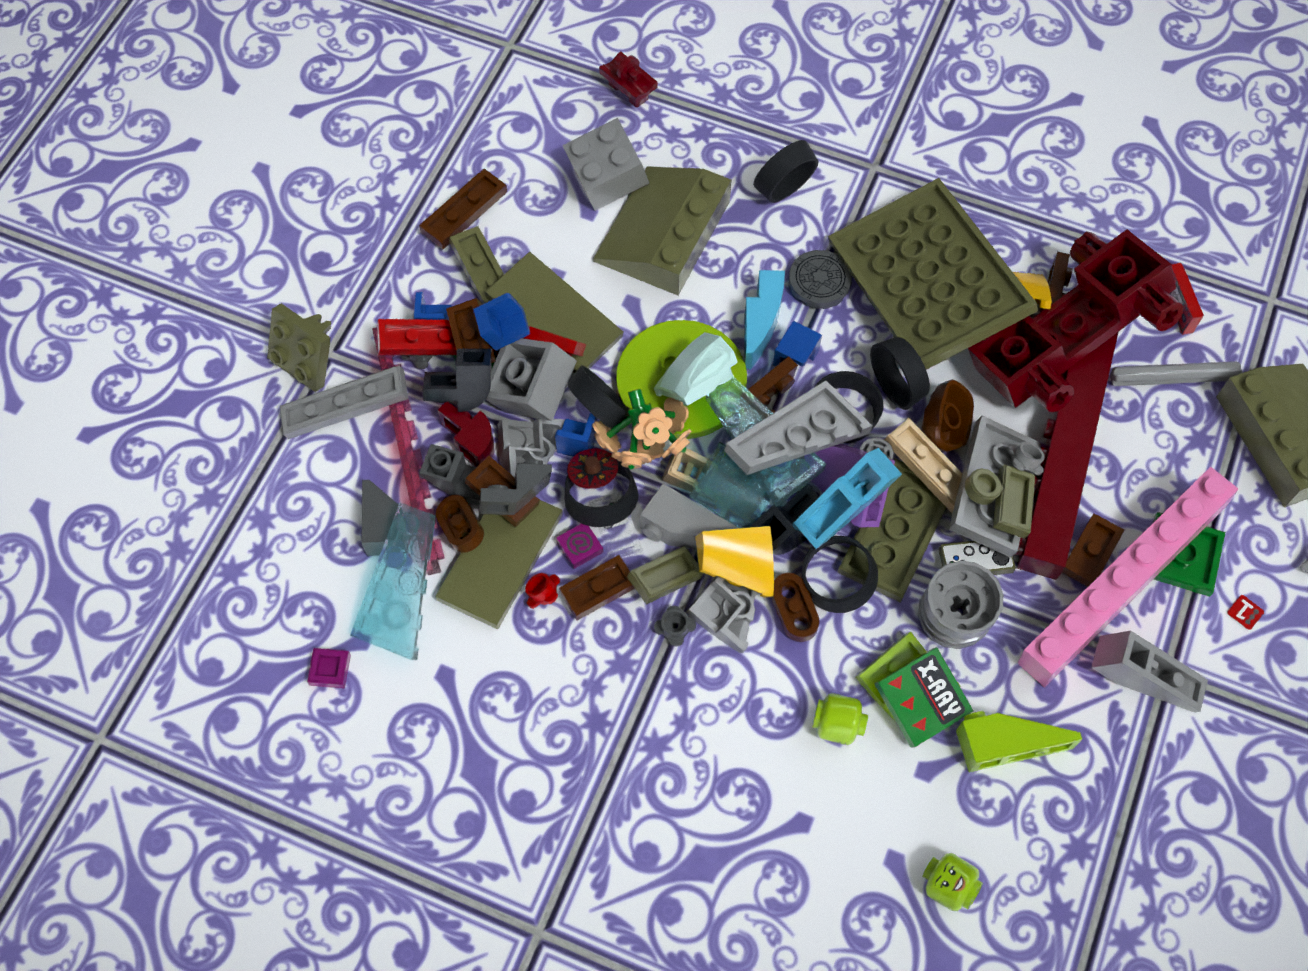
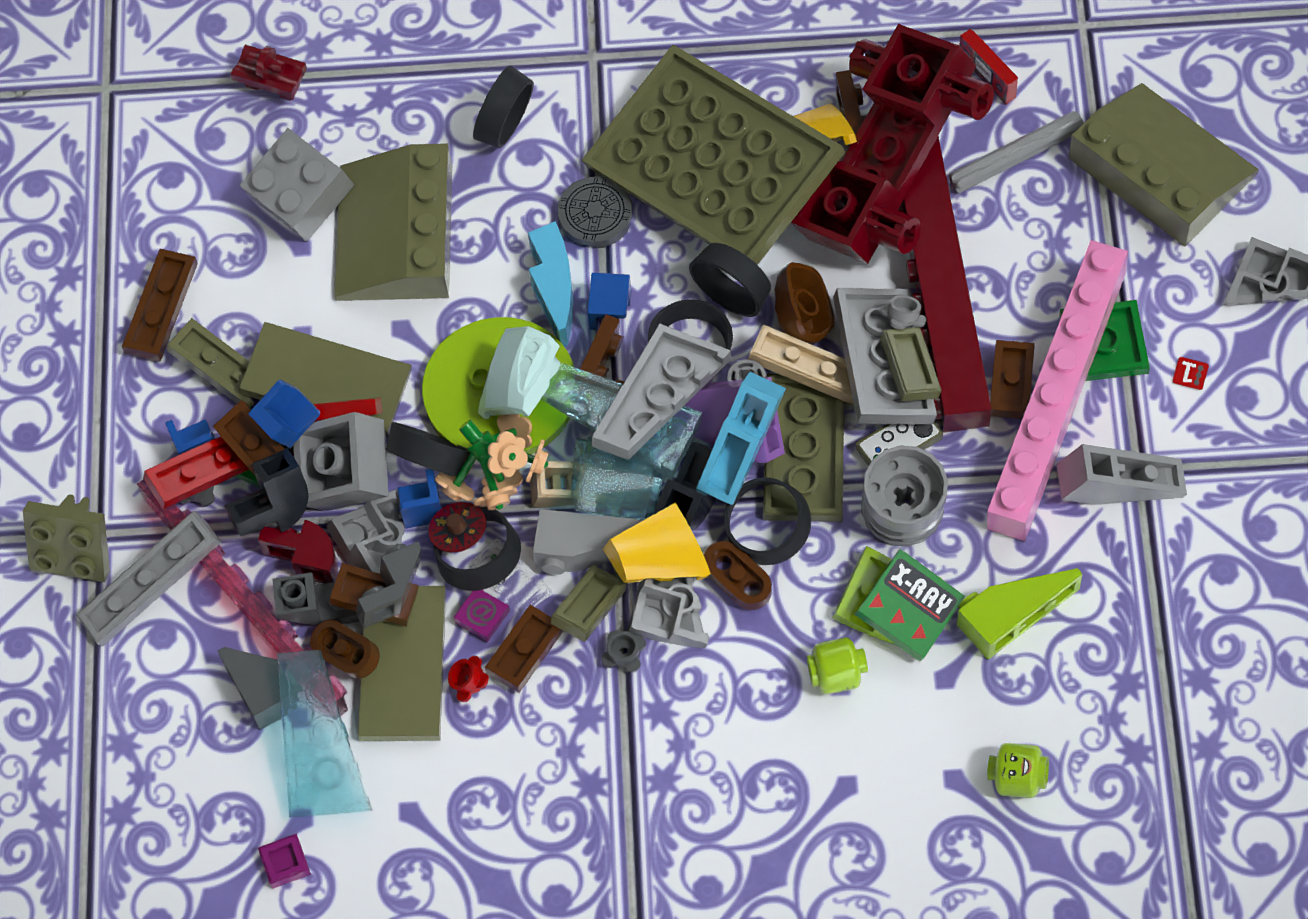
camera: 20 degrees left, 0 degrees up
olive tile [965,468,1002,505] -> none

